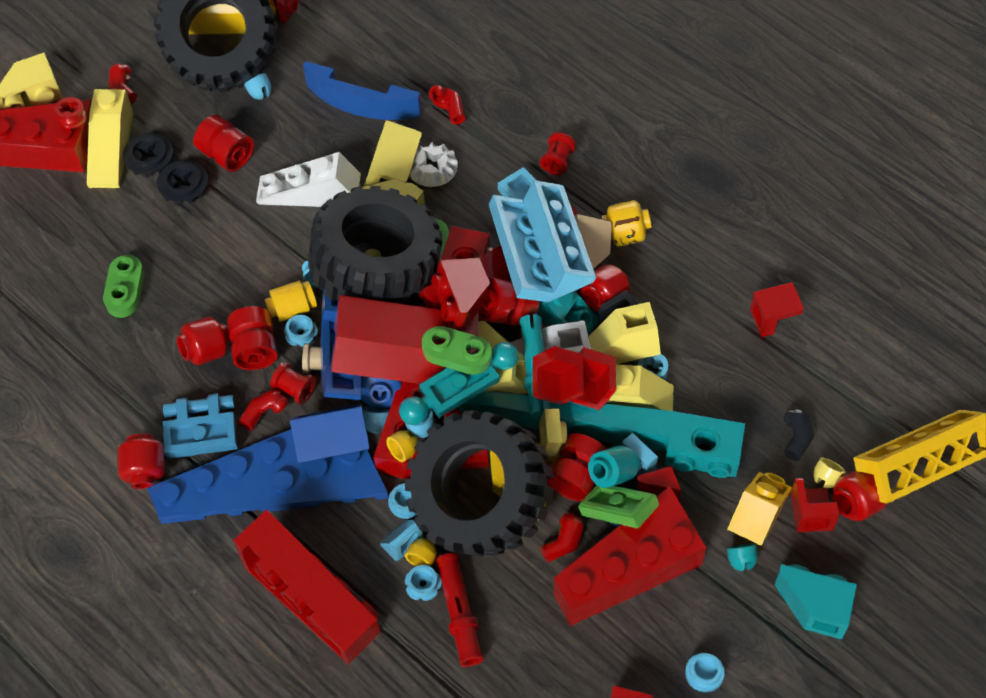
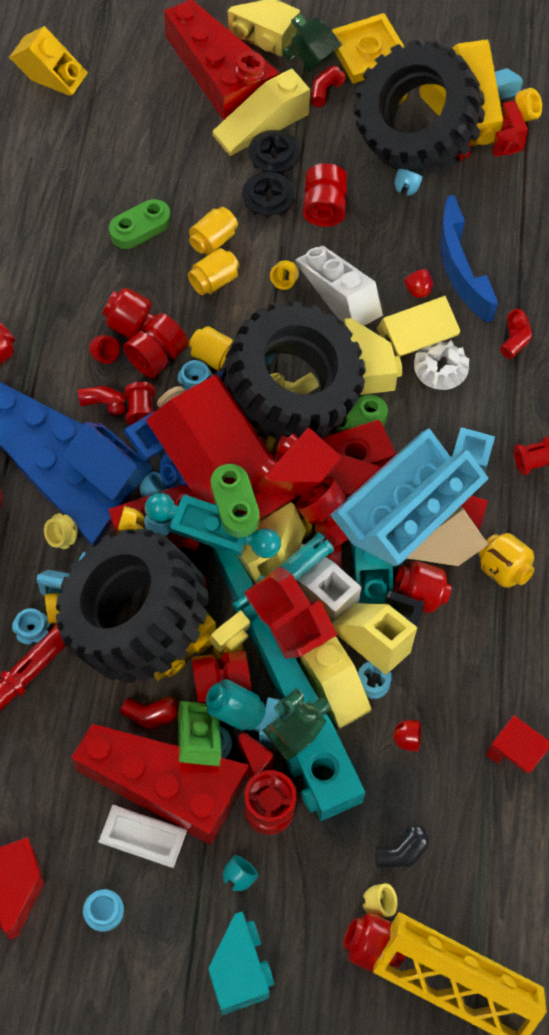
camera: 50 degrees right, 5 degrees up
dark azure plate [163,393,238,459] -> none
yellow slope [728,472,792,546] -> none
red panel [790,478,839,533] -> none
none -> light yellow plate [44,513,78,549]
none -> red hinge [89,335,120,364]
none -> white tile [98,805,187,868]
none -> yellow brick [188,248,239,295]
none -> yellow brick [189,207,238,255]
none -> red wheel [244,770,296,835]
none -> clear green piece [262,688,331,761]
none -> yellow hinge [270,260,299,290]
none -> clear green piece [282,13,342,72]
none -> yellow plate [328,13,408,105]
none -> red hinge [393,720,421,752]
none -> red hinge [404,269,433,298]

